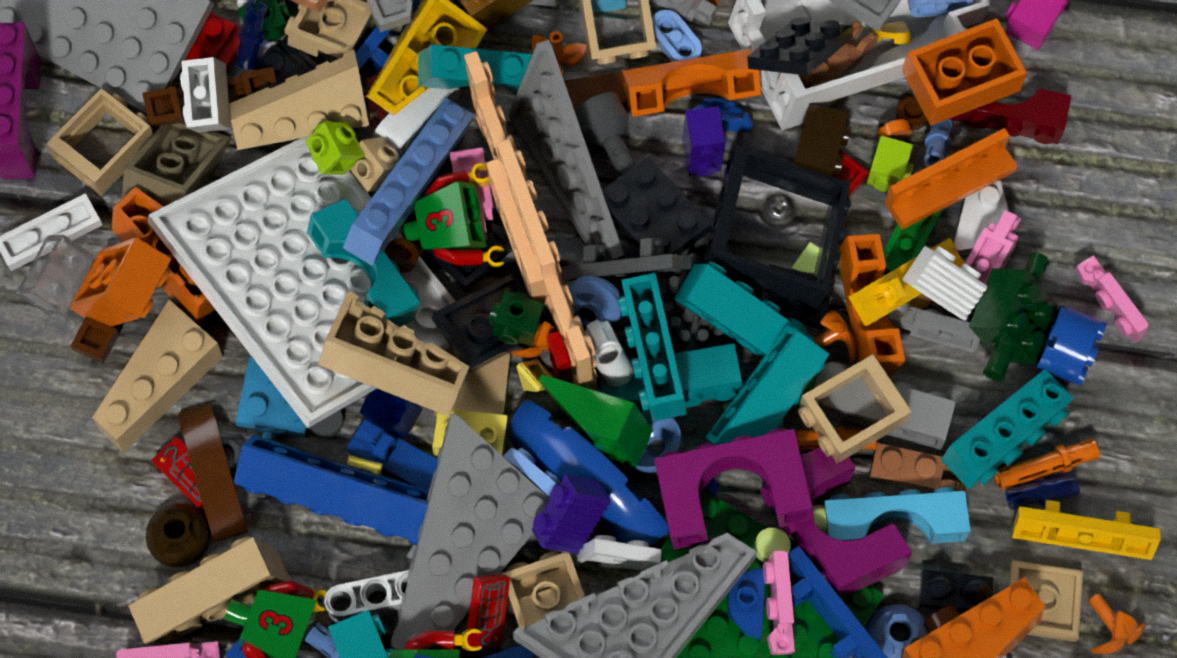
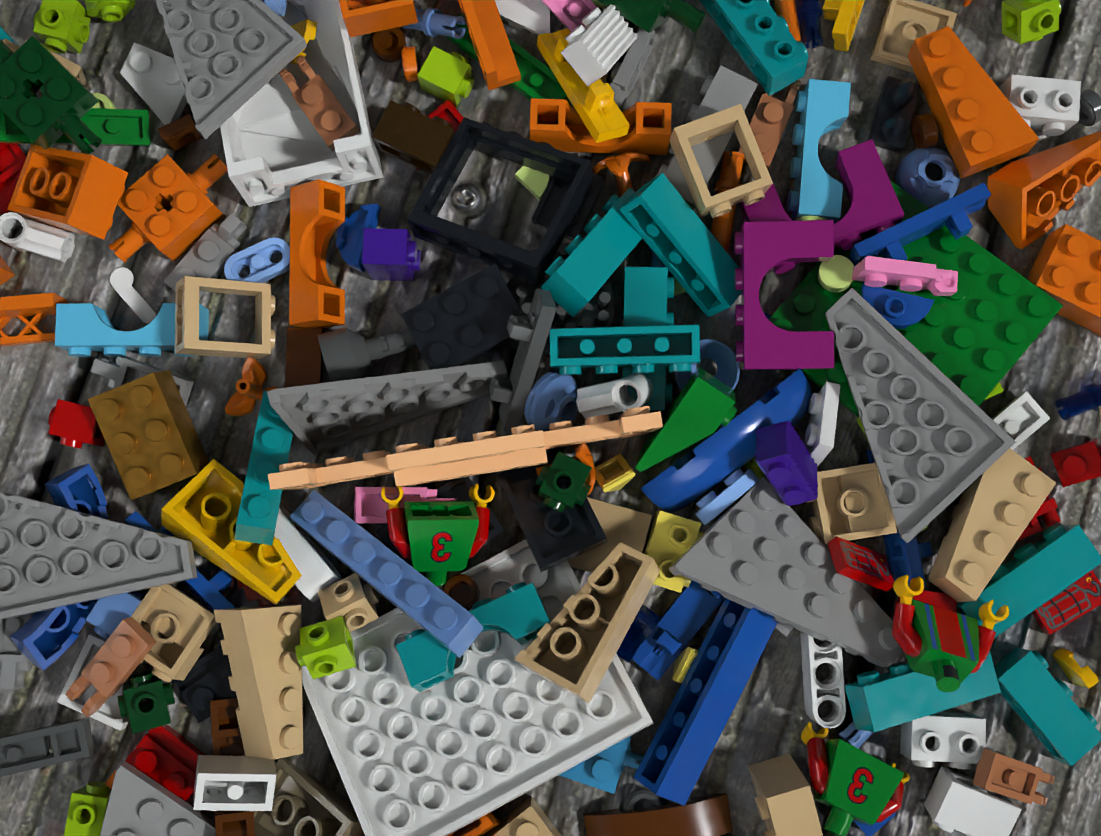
camera: 80 degrees left, 15 degrees up
clear blue pin [236,1,268,69] -> none
red tile [547,331,573,384] -> none
black plate [747,17,853,76] -> none

